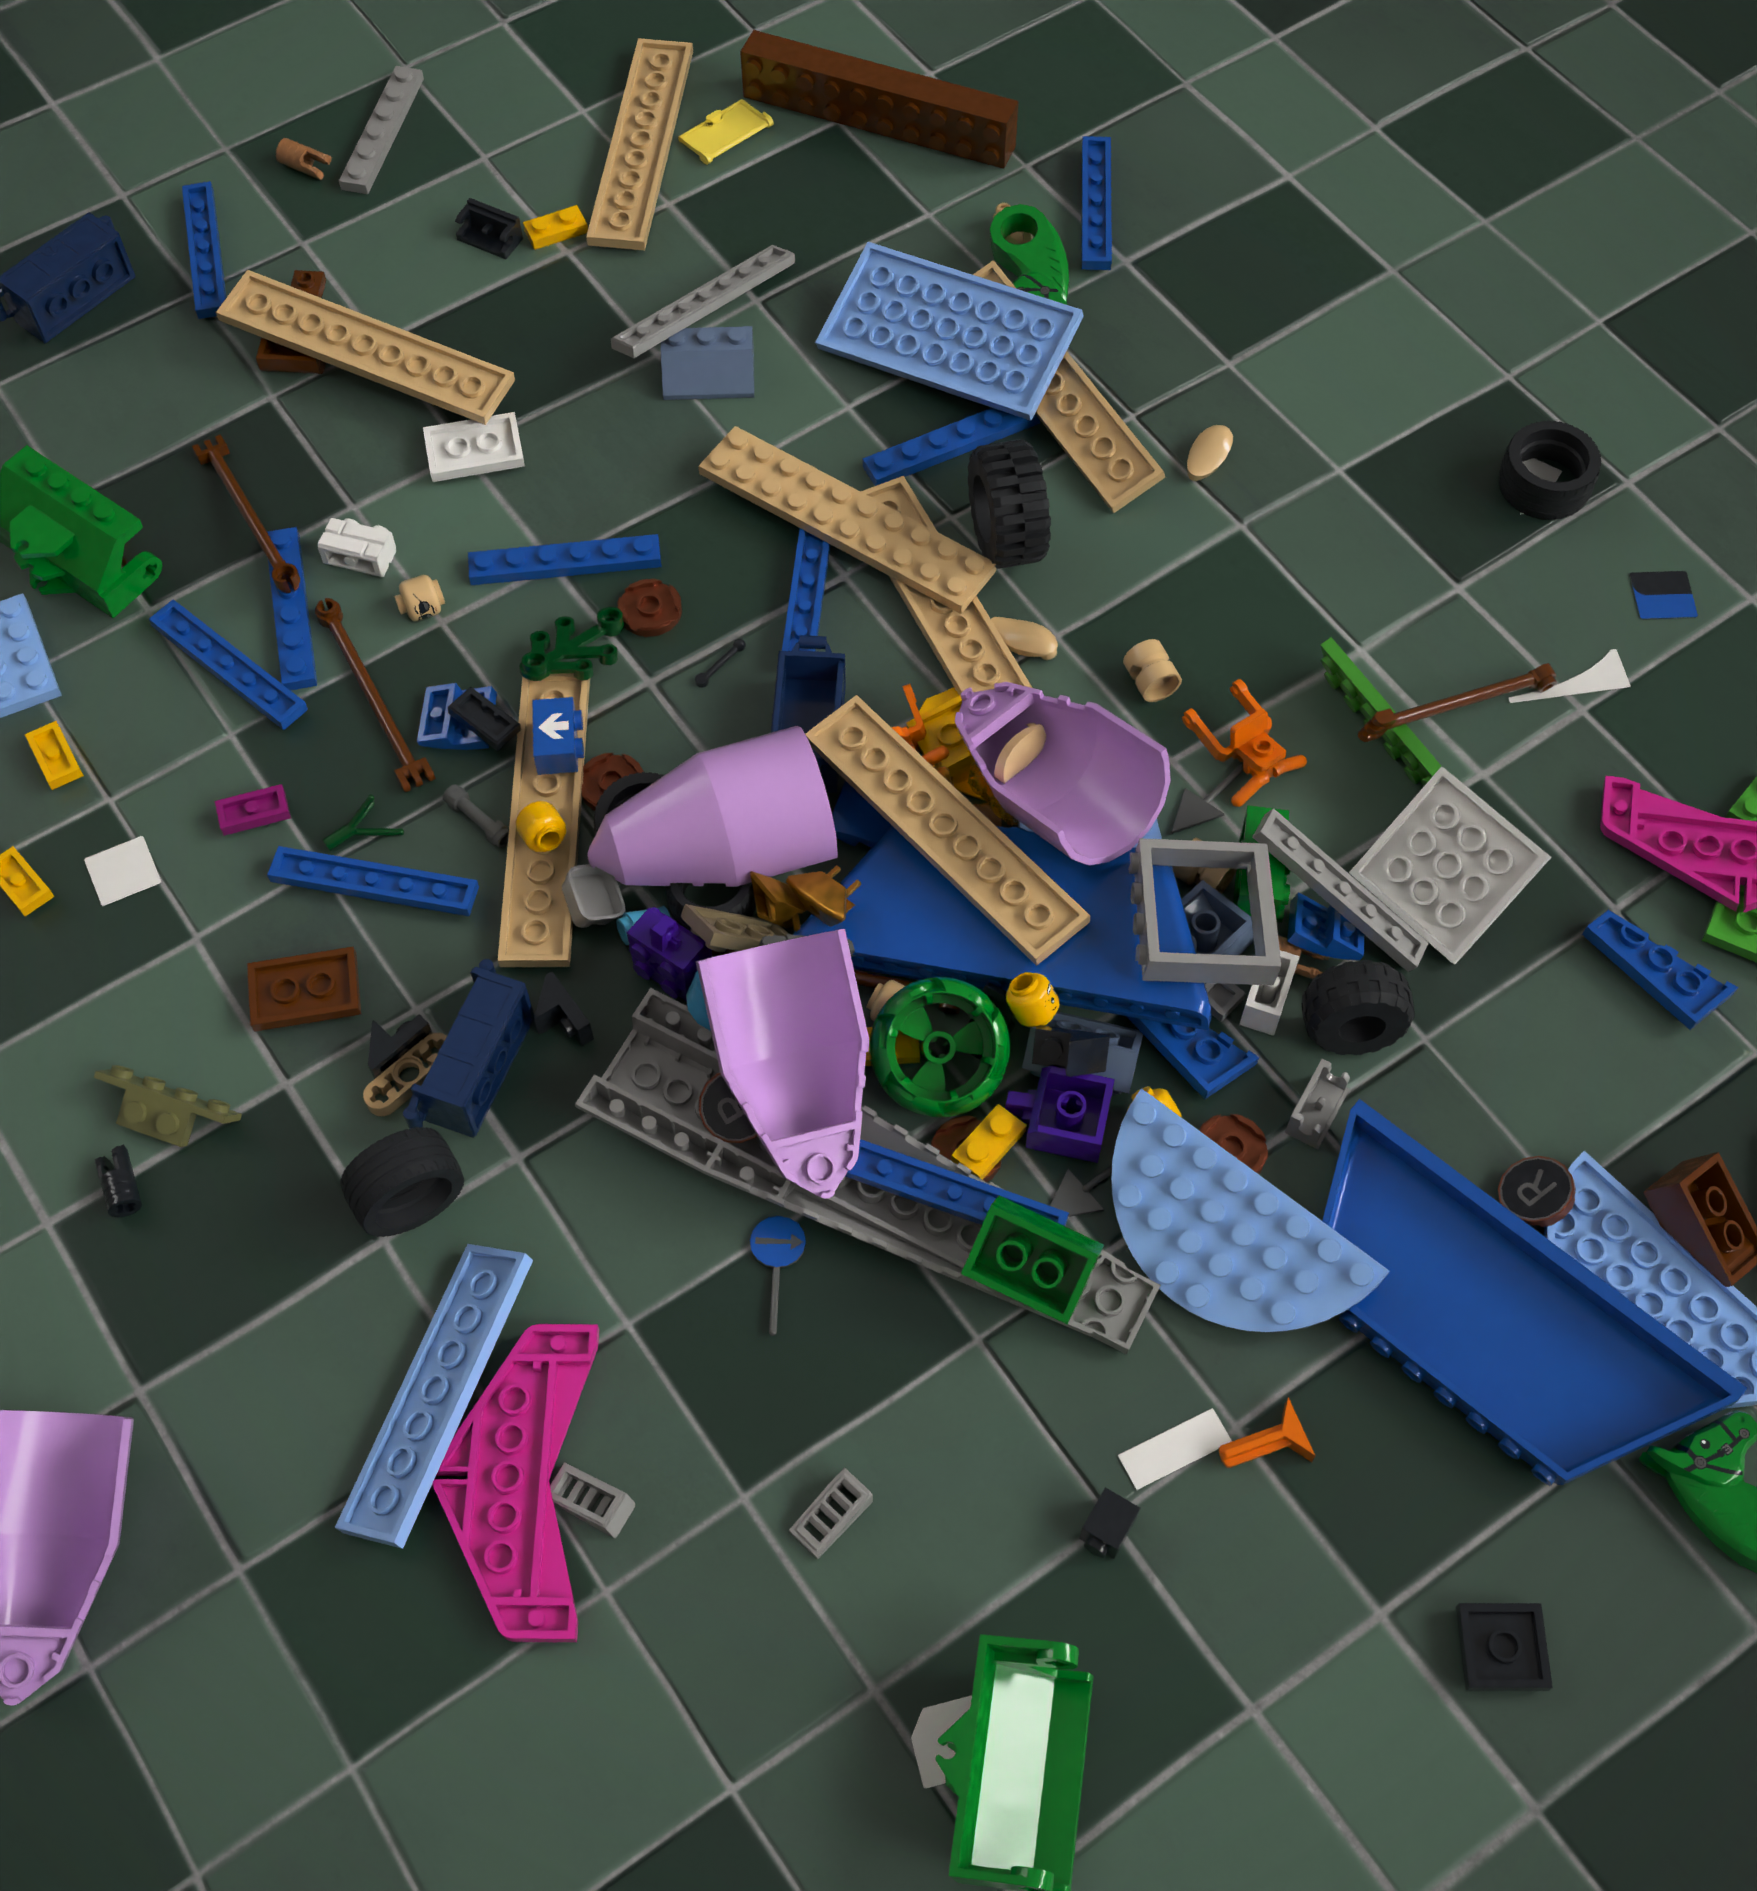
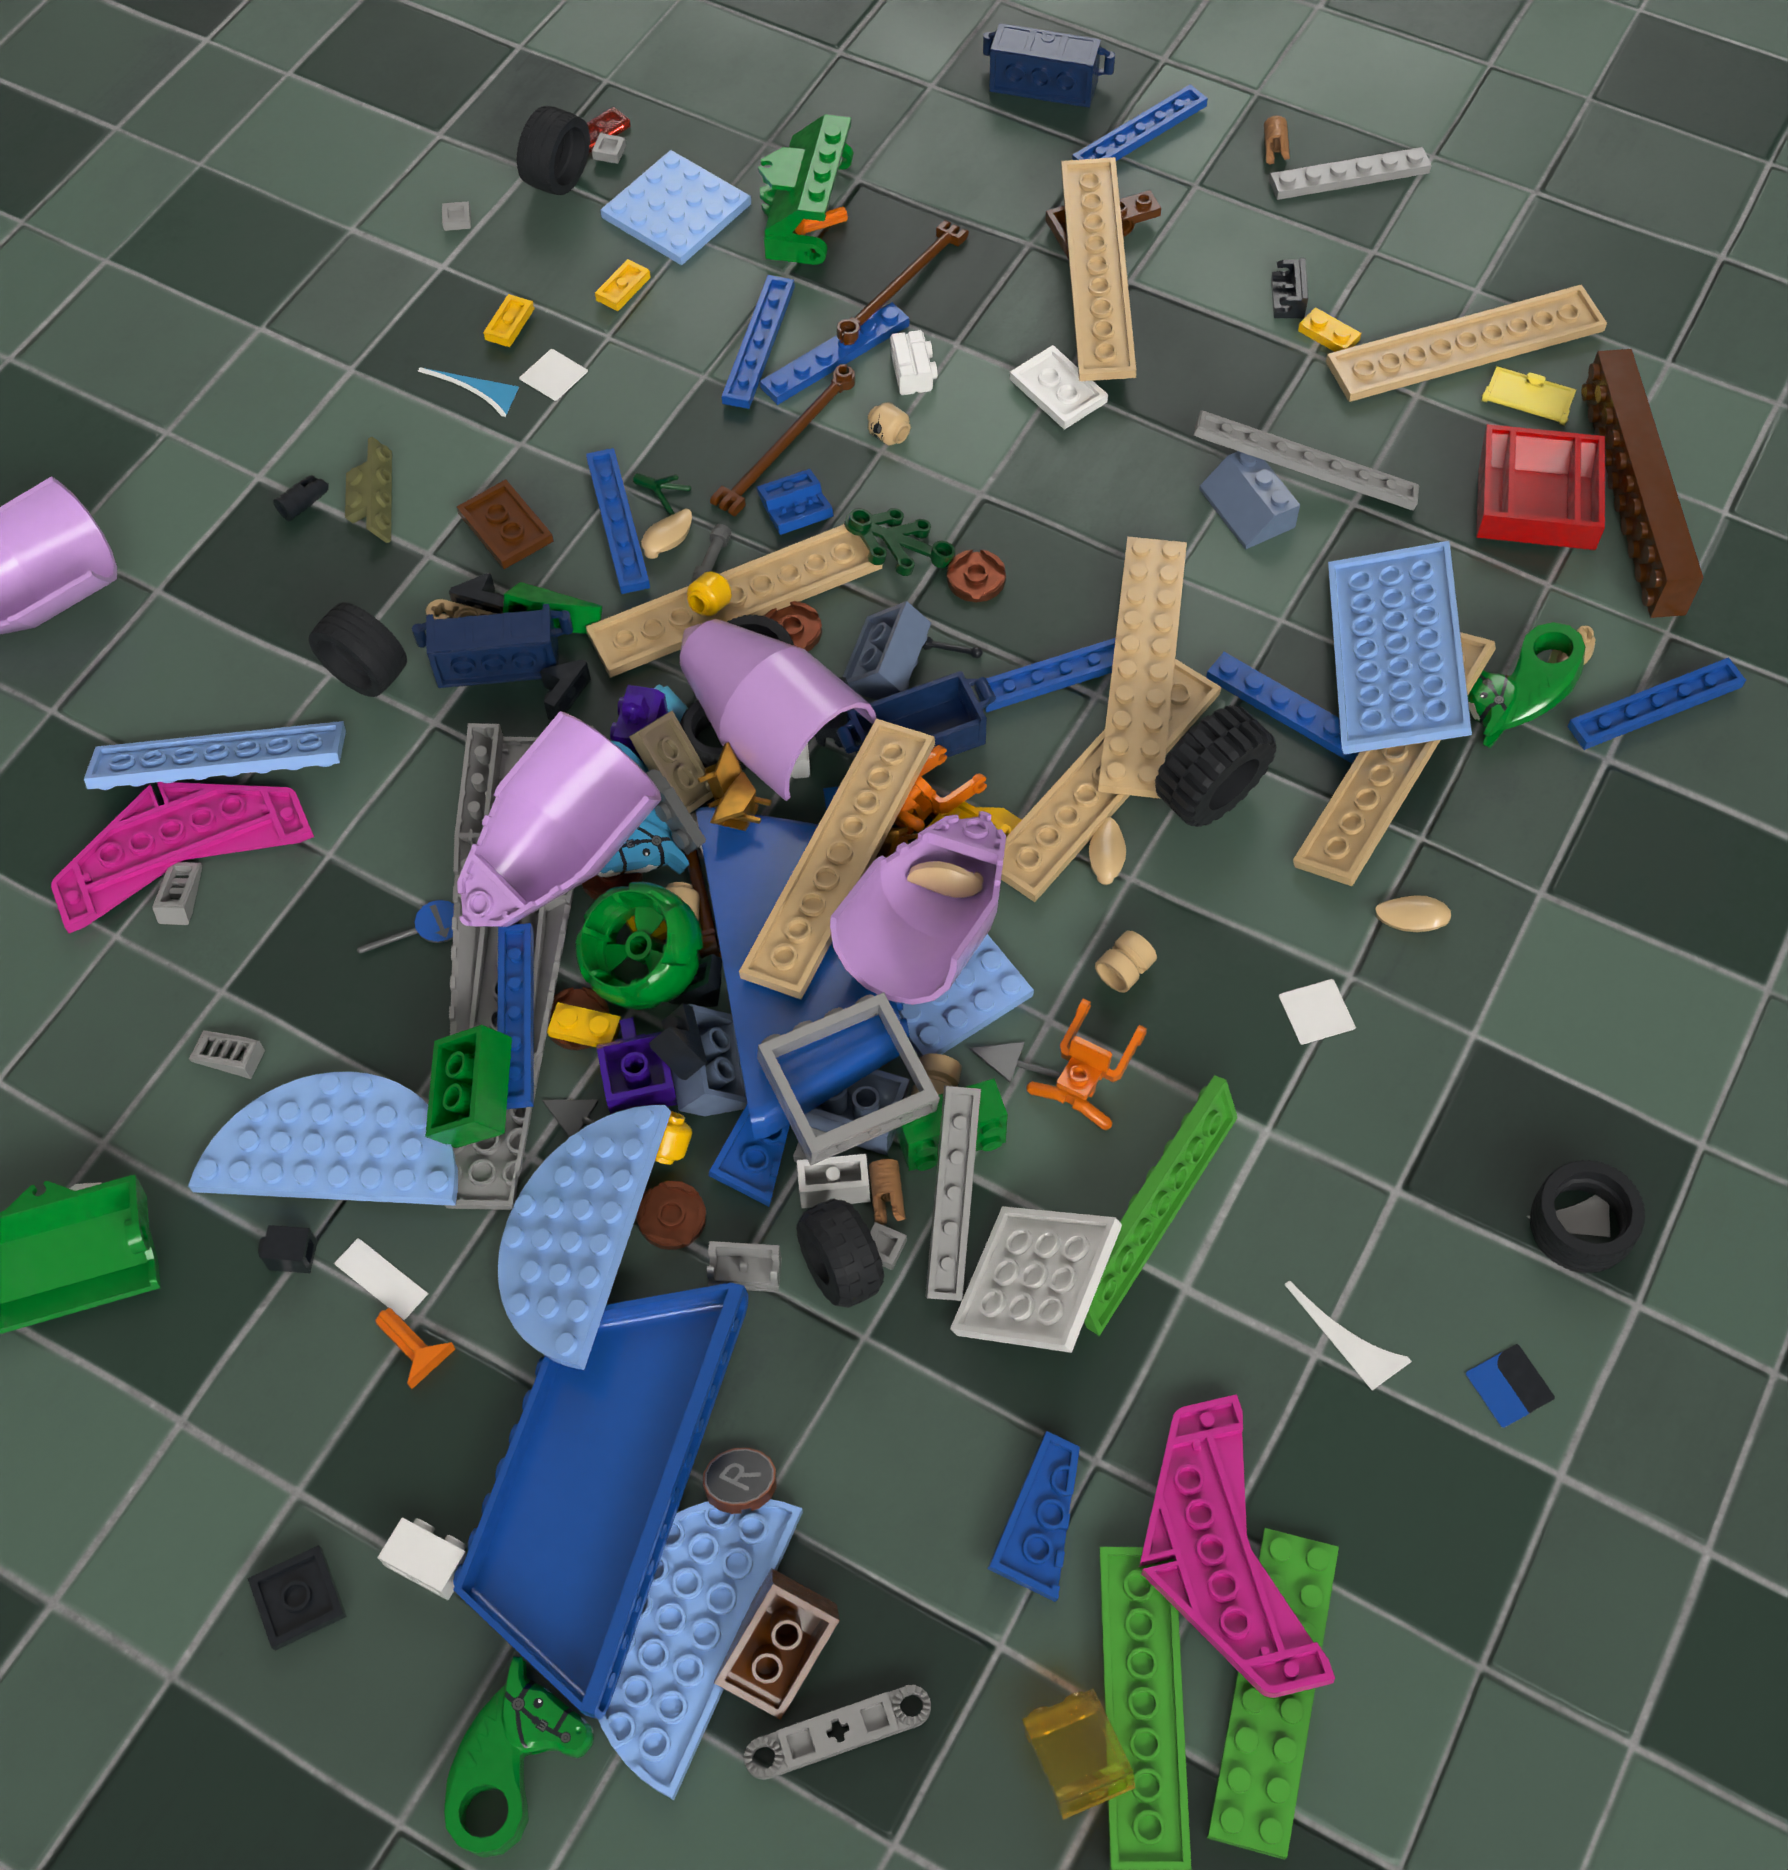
camera: 65 degrees right, 0 degrees up
magenta plate [215,784,291,836] -> none
black plate [447,687,521,751] -> none
blue plate [468,534,662,585] -> none
blue brick [532,697,584,775] -> none
light grey piece [562,864,625,928] -> none
yellow head [1006,972,1060,1027] -> none
blue slope [1287,892,1365,960] -> none
reddish brown hinge [1357,663,1557,742] -> none
none -> light blue plate [188,1072,458,1206]
none -> white brick [377,1517,467,1600]
none -> dark azure sticker [418,367,519,417]
none -> green slope [503,582,602,634]
none -> tan arm [641,509,692,559]
none -> sand blue slope [843,601,931,700]
none -> white sticker [1279,979,1356,1045]
none -> red slope [1476,424,1605,550]

